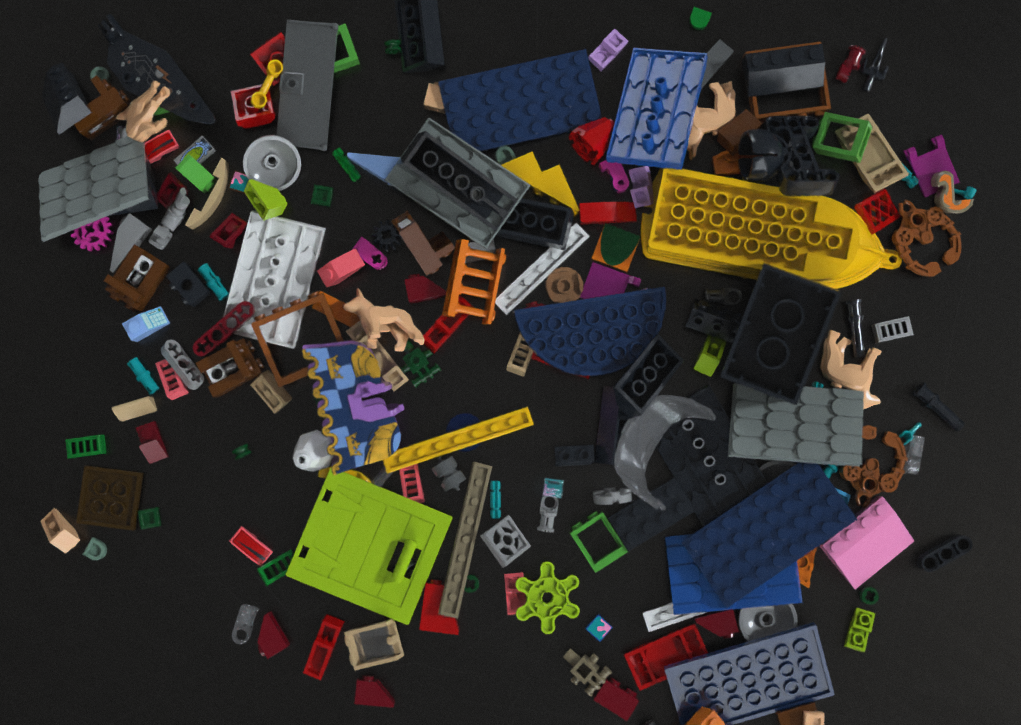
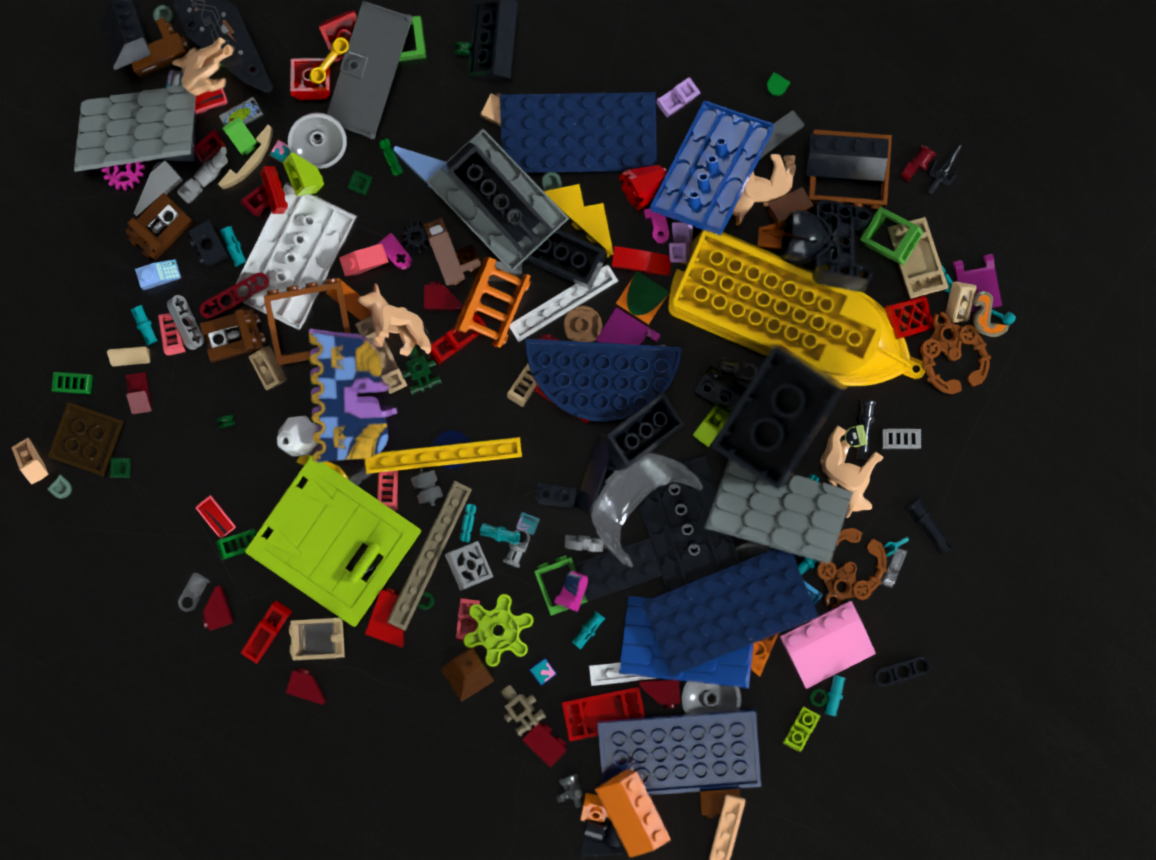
camera: 10 degrees right, 0 degrees up
none -> red piece [260,166,288,214]
none -> reddish brown slope [441,648,494,702]
none -> teal pin [480,523,520,545]
none -> dark pink leg [555,571,588,612]
none -> teal pin [571,611,605,649]
none -> teal pin [824,675,846,716]
none -> tile [845,425,868,447]
none -> tan slope [945,282,977,322]

